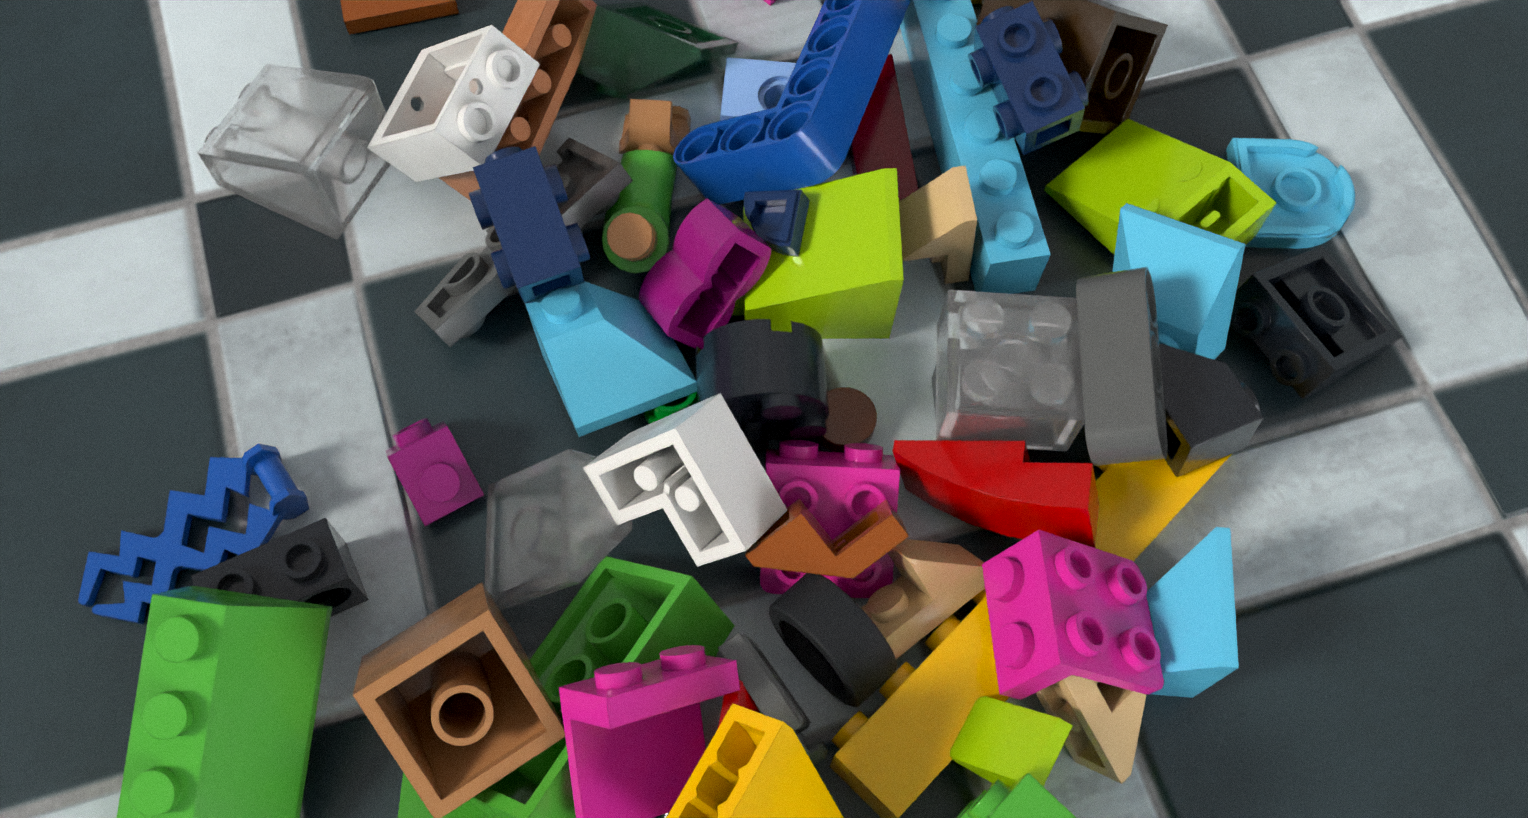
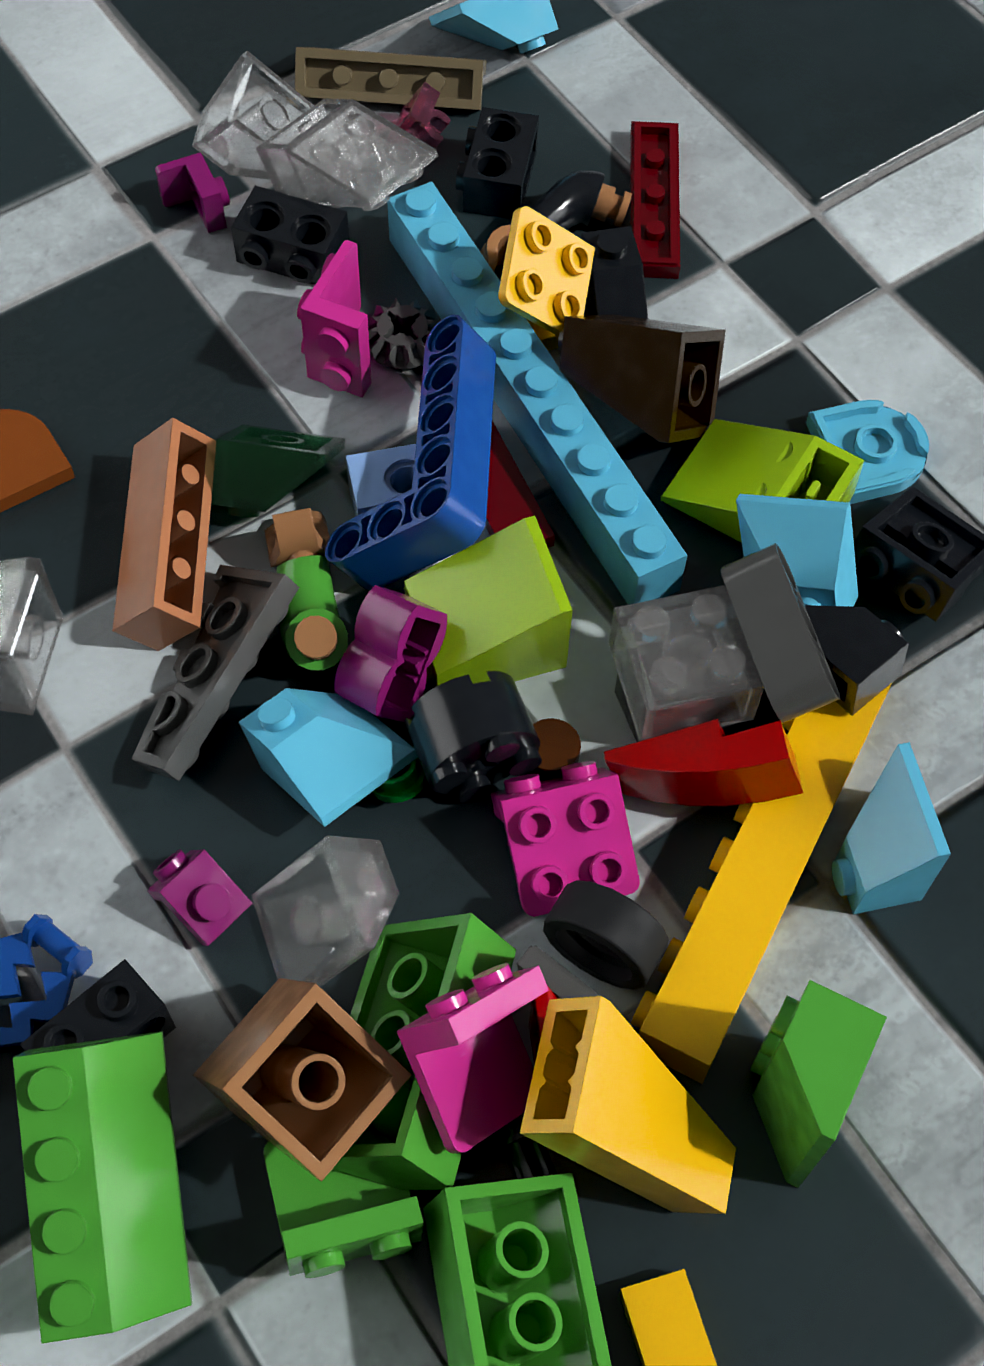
camera: 15 degrees left, 5 degrees down
white window [367,25,540,182] -> none
dark blue brick [468,146,590,304] -> none
white brick [583,393,787,567] -> none
dark blue tile [744,190,810,257] -> none
dark orange slope [745,498,909,578] -> none
tan slope [861,539,985,659] -> none
tan slope [899,166,977,284] -> none
lime slope [950,696,1073,787] -> none
dark blue brick [968,1,1089,155] -> none
dark pink bracket [982,530,1164,700] -> none
tan slope [1036,675,1146,784] -> none

